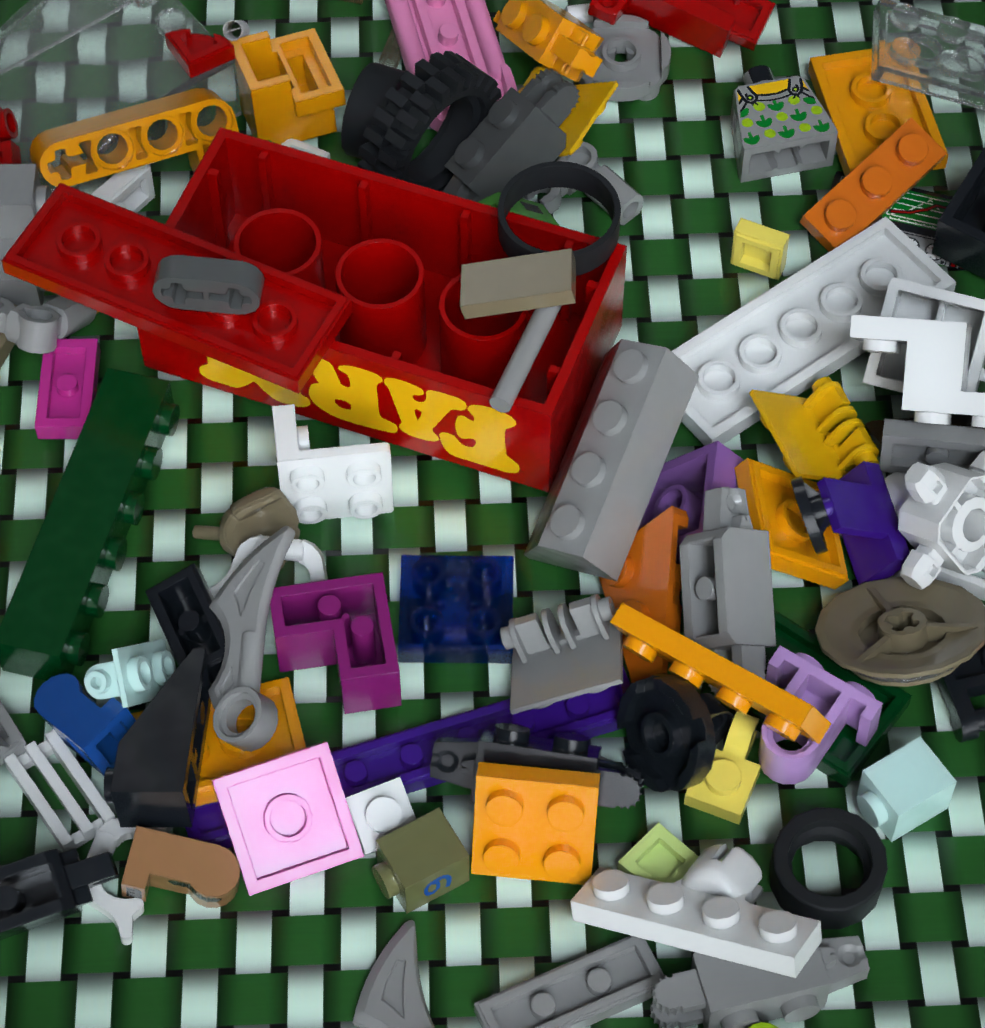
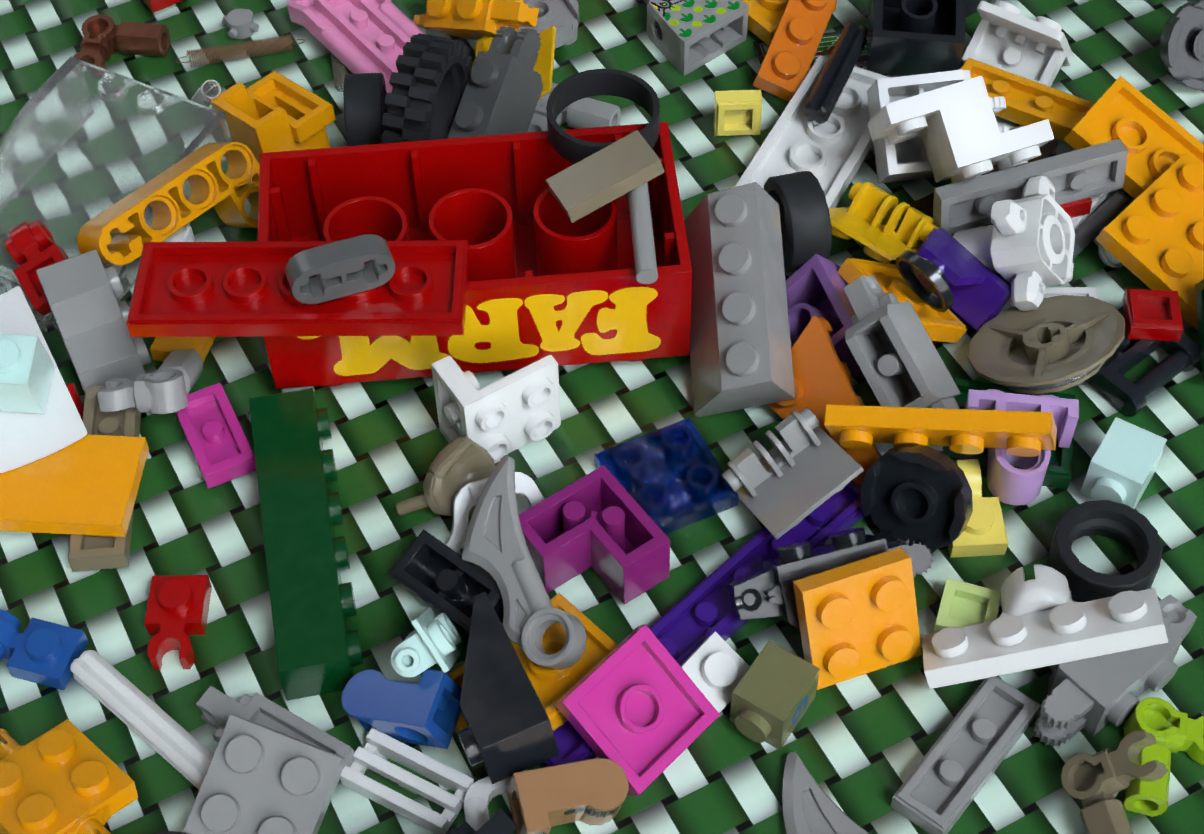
camera: 25 degrees left, 5 degrees down
red tile [165,29,236,79] -> none
none -> black tyre [764,171,832,271]
none -> black axle [804,22,868,124]

